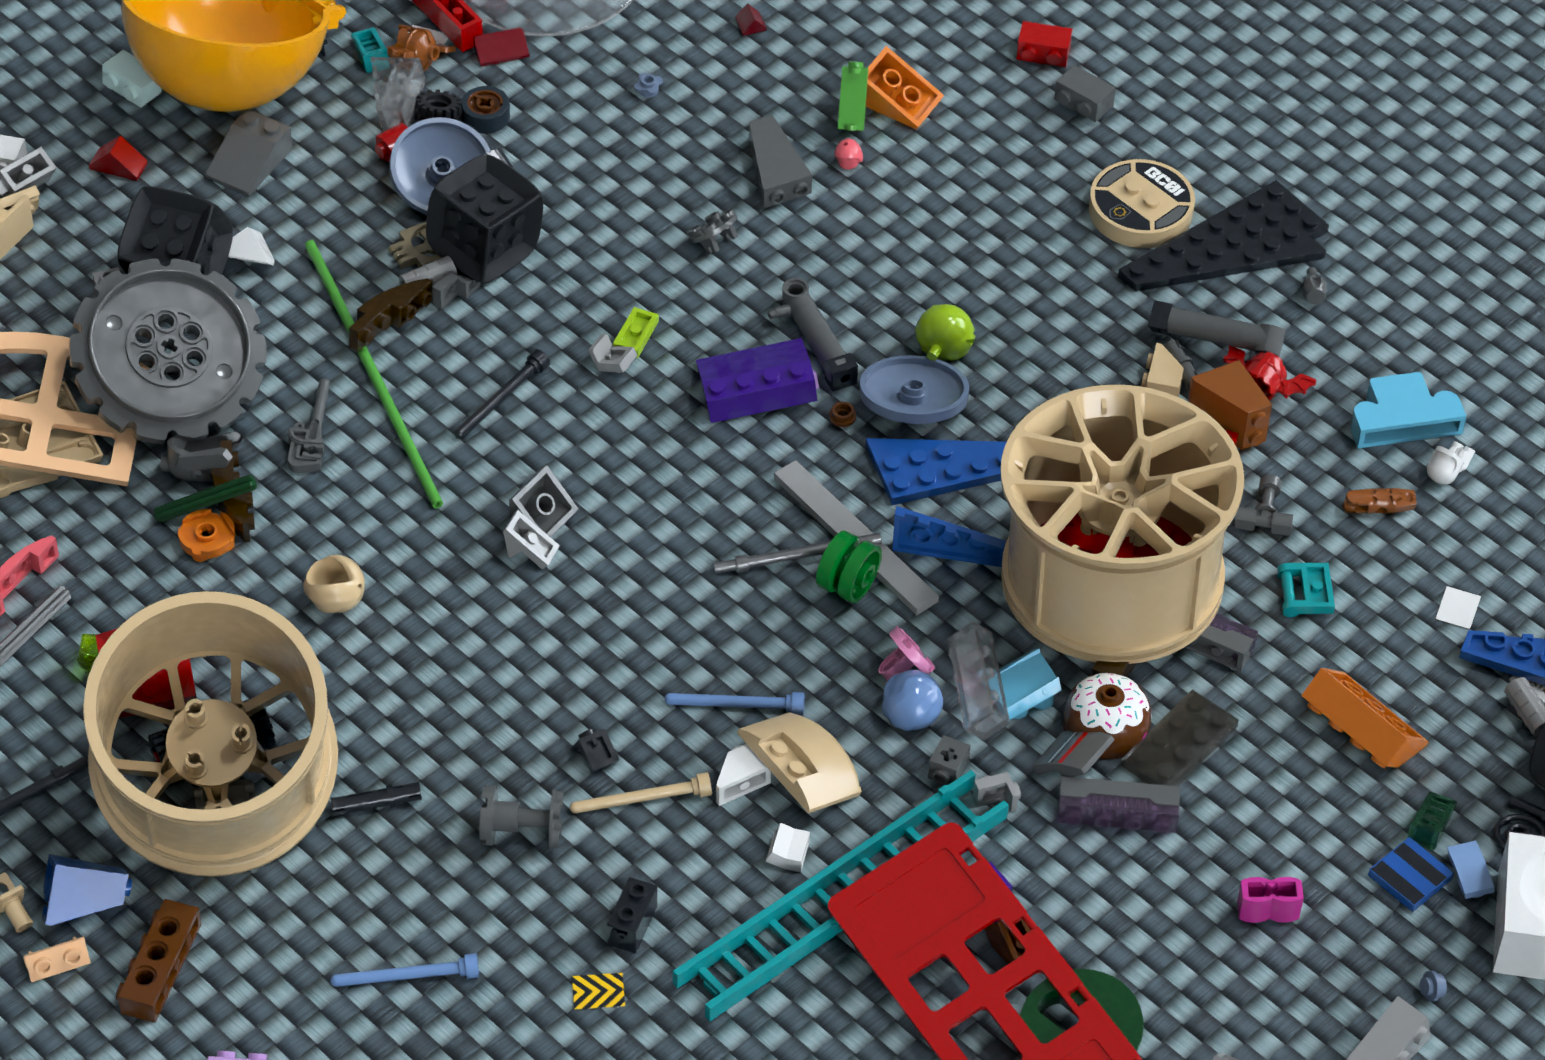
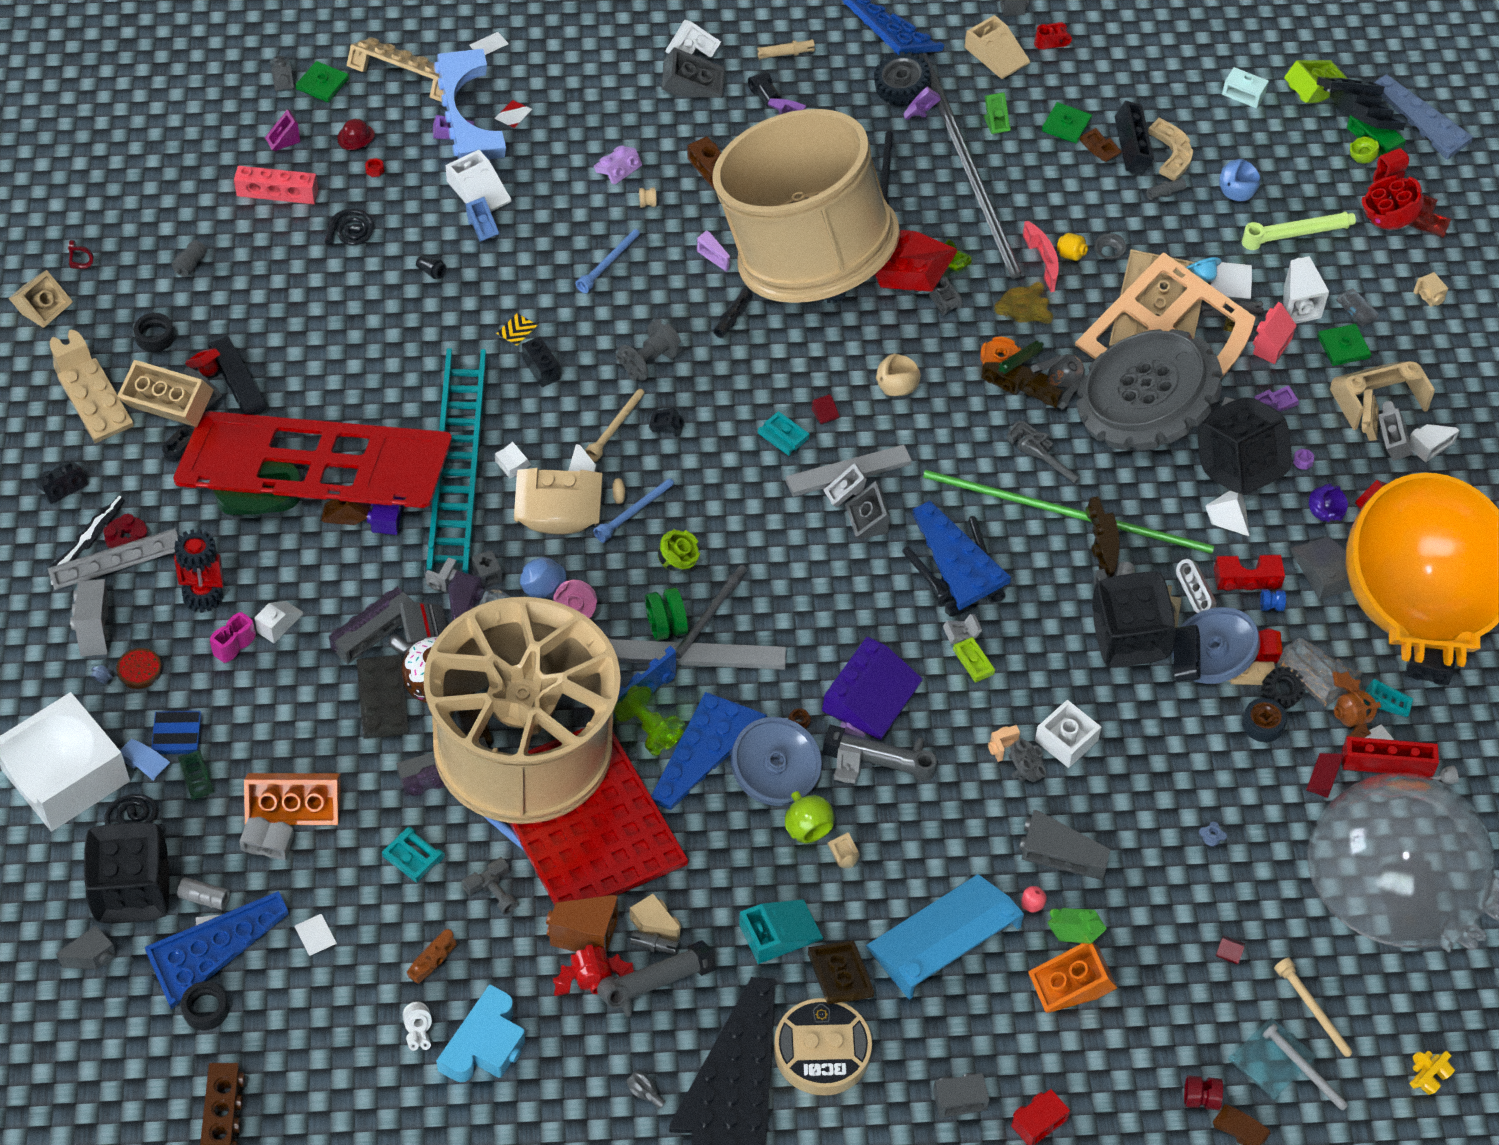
camera: 130 degrees right, 5 degrees up
none -> tile [116,648,162,689]
none -> plate [174,529,224,613]
none -> light grey brick [239,817,294,860]
none -> white slope [254,601,303,643]
none -> flat silver arm [389,634,413,654]
none -> clear purple slope [448,571,484,621]
none -> tan piece [612,478,625,504]
none -> clear neon green piece [613,685,685,756]
none -> tan wheel [639,187,656,208]
none -> lime cone [658,529,700,571]
none -> lavender slope [697,231,730,272]
none -> teal slope [739,899,823,964]
none -> teal plate [758,411,809,456]
none -> light grey tile [786,445,912,497]
none -> dark brown plate [808,940,874,1004]
none -> dark red slope [812,394,839,424]
none -> tan plate [827,832,860,868]
none -> light grey bracket [834,745,862,783]
none -> dark azure slope [866,874,1024,1000]
none -> black piece [902,546,970,617]
none -> blue wing [913,501,1011,611]
none -> light nougat bracket [988,725,1020,762]
none -> clear yellow tile [994,282,1053,323]
none -> white brick [1035,700,1101,768]
none -> light grey plate [1176,559,1216,613]
none -> red arch [1214,555,1285,591]
none -> medium lavender slope [1254,385,1299,412]
none -> blue wheel [1260,589,1286,612]
none -> medium lavender tile [1293,449,1314,470]
none -> dark purple hair [1309,483,1349,522]

